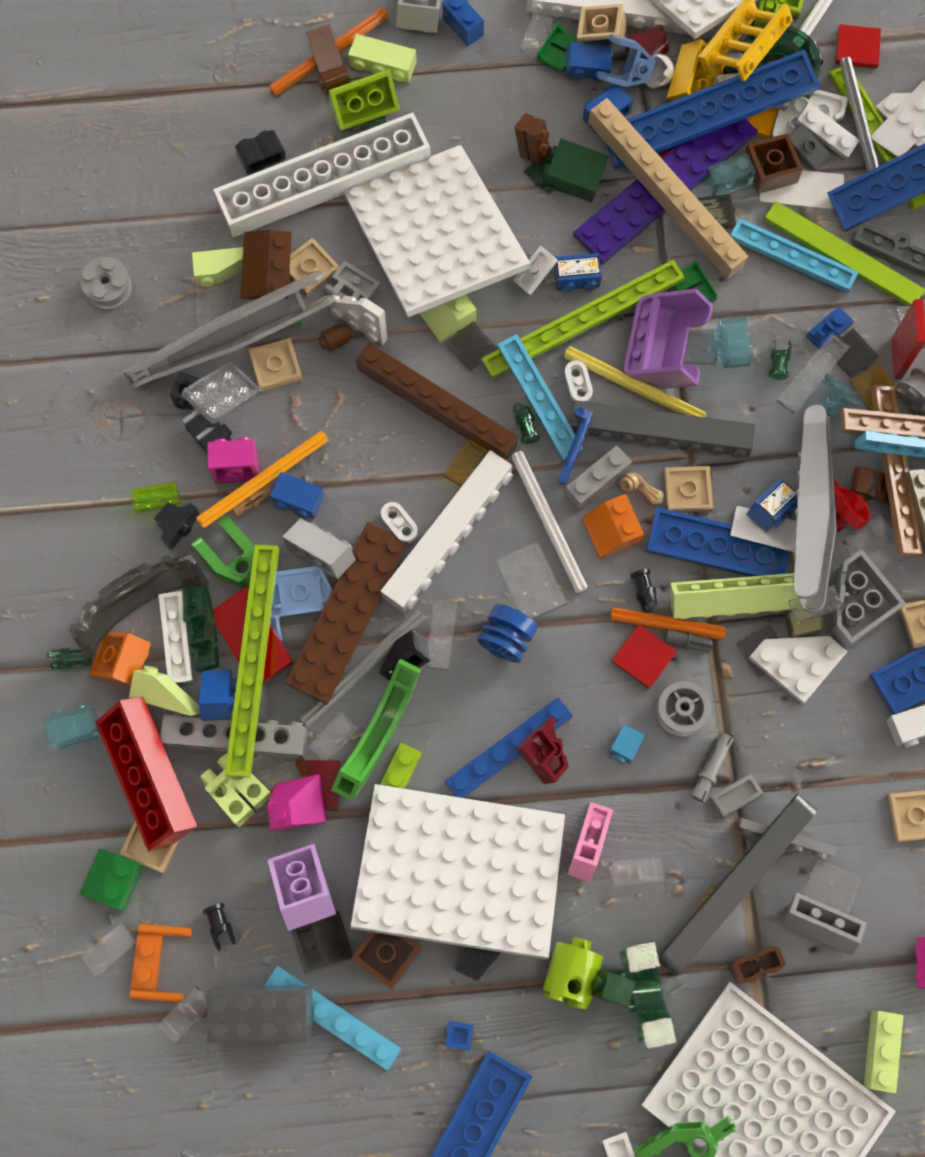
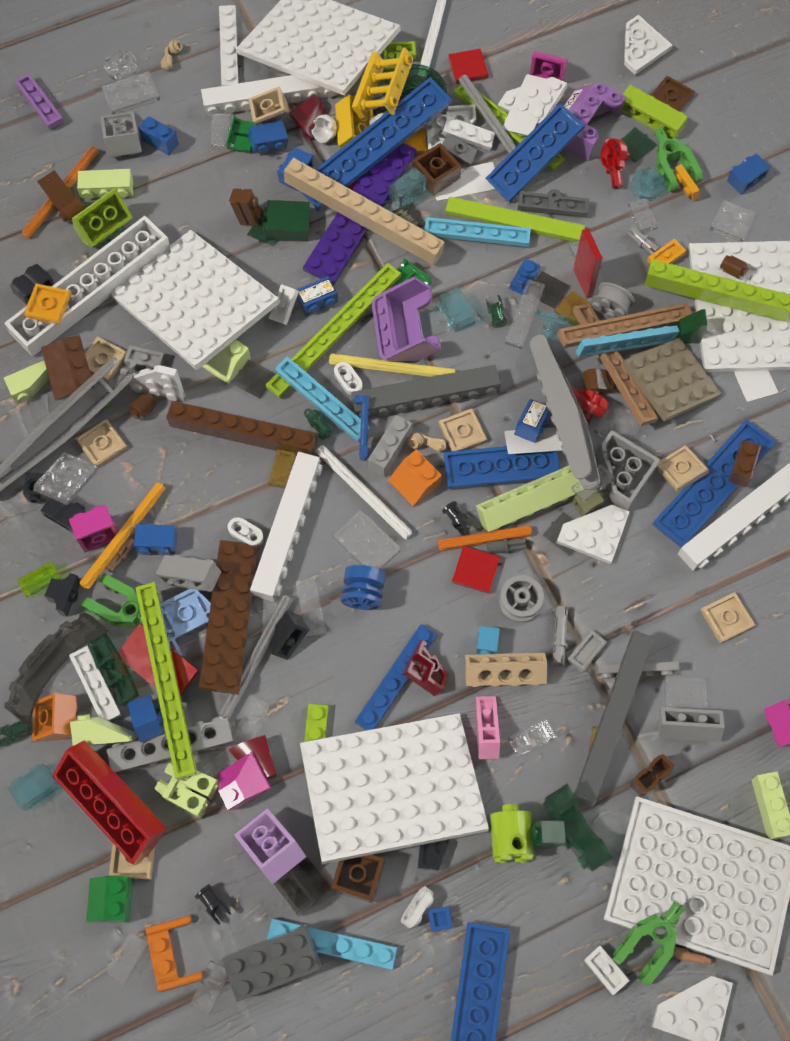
camera: 20 degrees left, 5 degrees down
bright green arch [331,659,422,801] -> none
medium blue piece [596,34,656,87] -> none
none -> light orange tile [24,284,72,325]
none -> white plate [401,886,434,928]
none -> tan brick [465,653,547,687]

